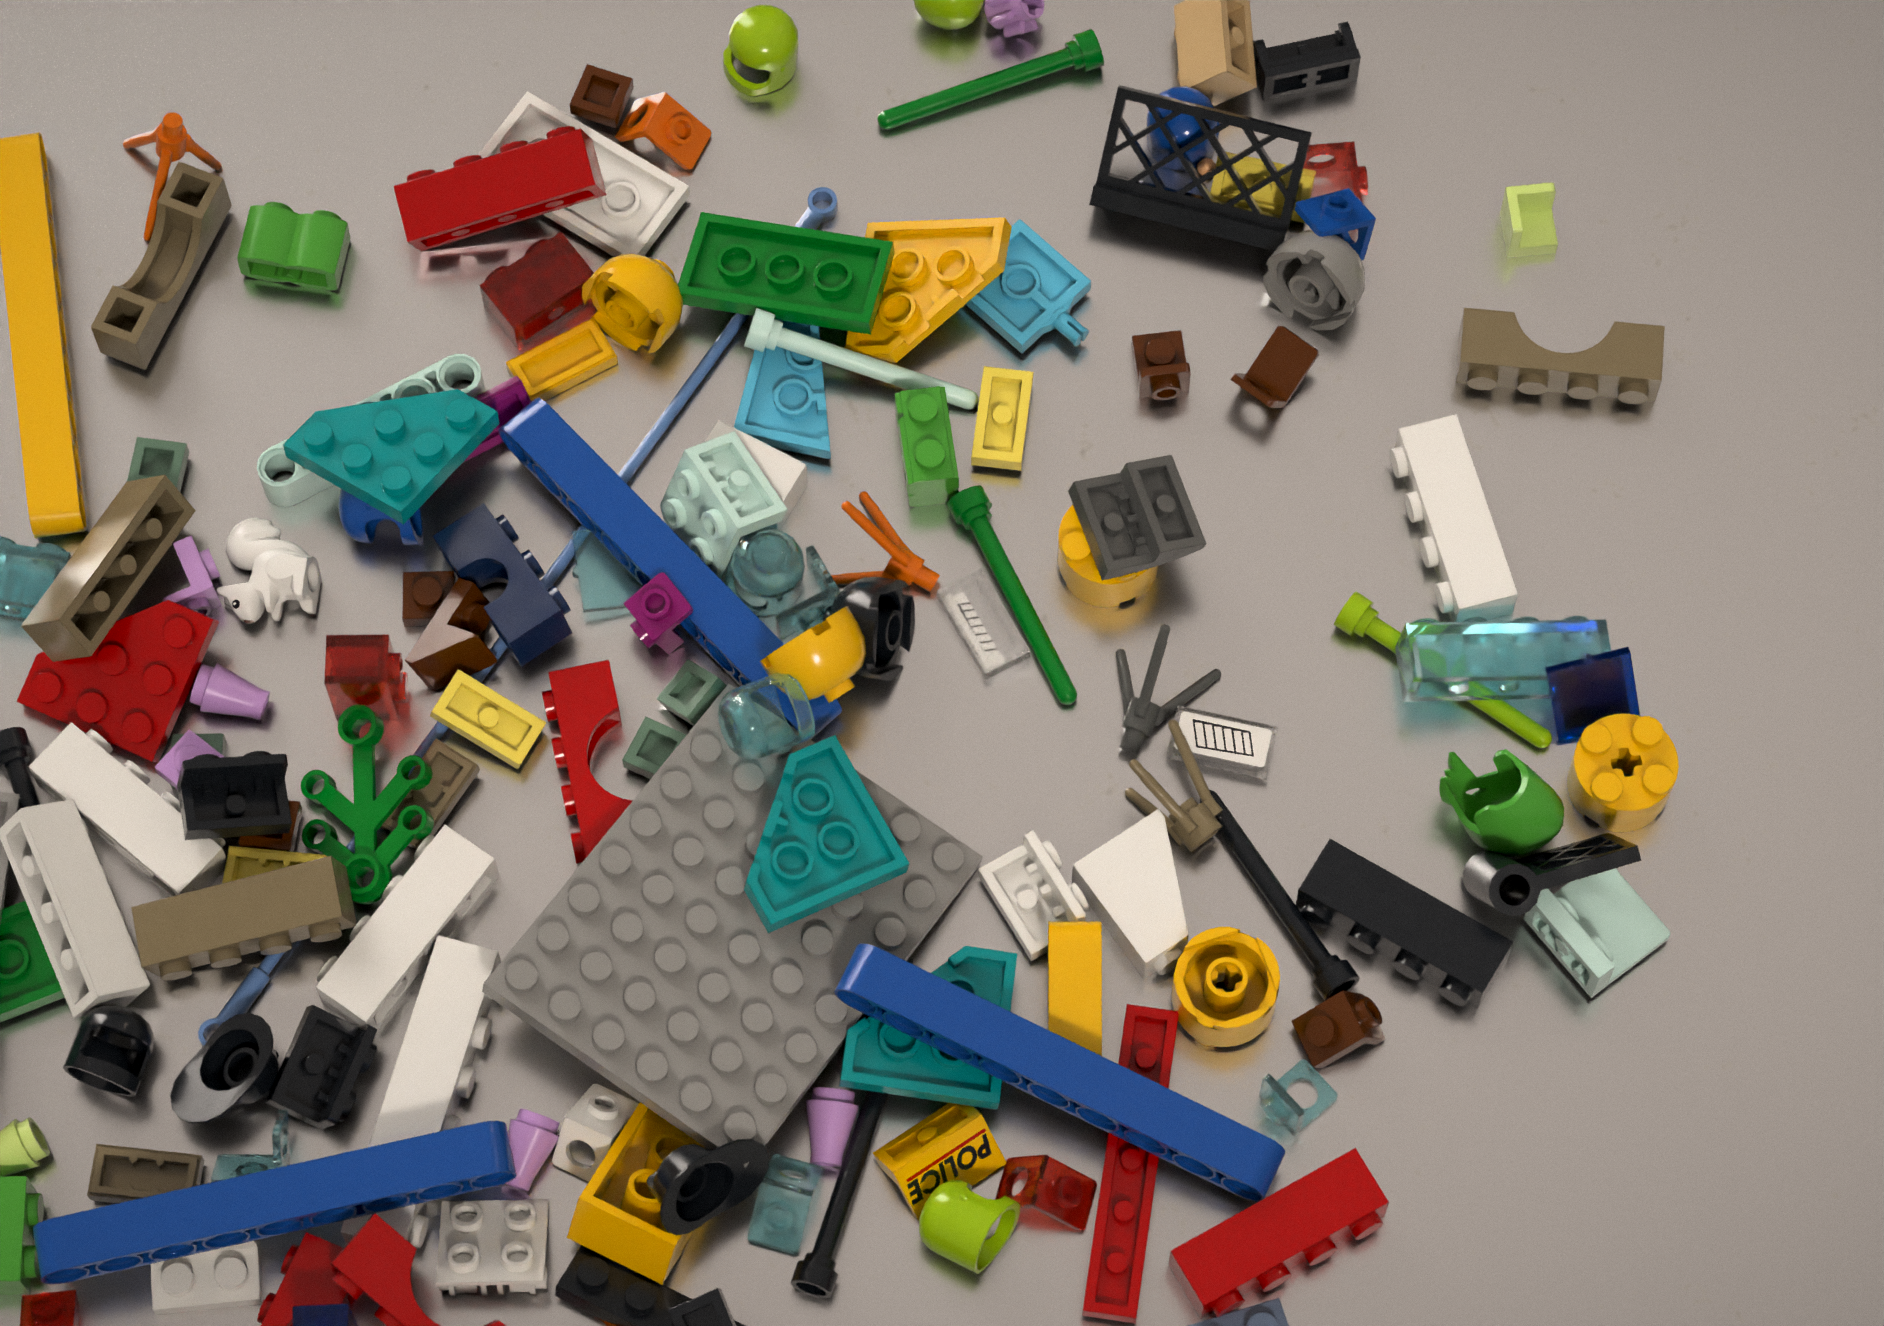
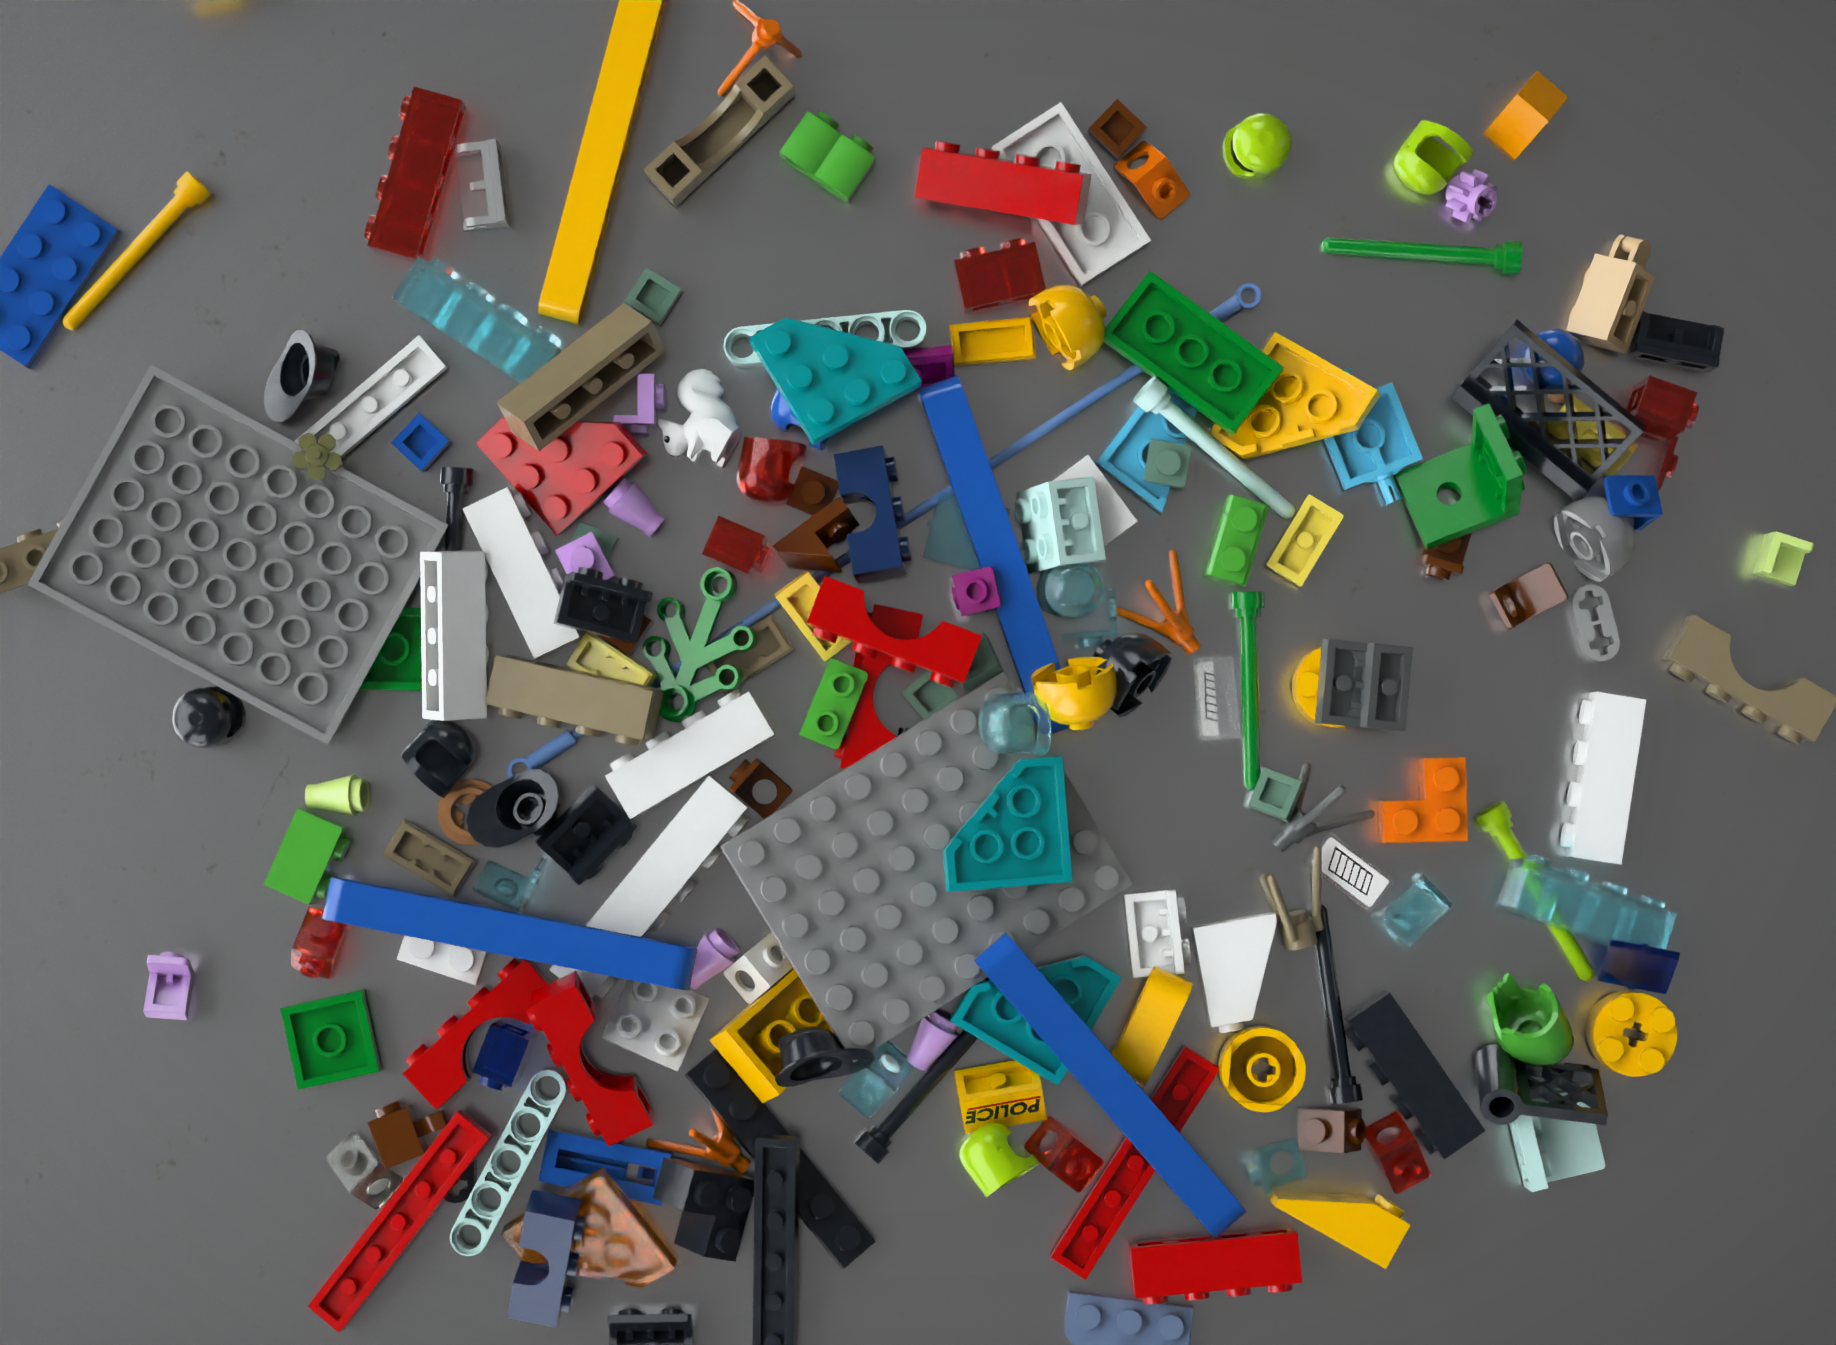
camera: 25 degrees right, 20 degrees up
none -> medium nougat gear [437,779,491,845]
none -> reddish brown bracket [729,758,792,819]
none -> clear red helmet [736,437,807,503]
none -> bright green bracket [799,657,868,749]
none -> red arch [807,576,982,689]
none -> sand green plate [1143,439,1192,489]
none -> sand green plate [1248,767,1304,823]
none -> yellow slope [1267,1190,1411,1269]
none -> clear red bracket [1365,1112,1431,1194]
none -> orange brick [1377,757,1468,843]
none -> clear light blue bracket [1381,874,1453,948]
none -> green bracket [1394,403,1527,550]
none -> light grey beam [1569,584,1620,662]
none -> clear red brick [1621,376,1699,440]

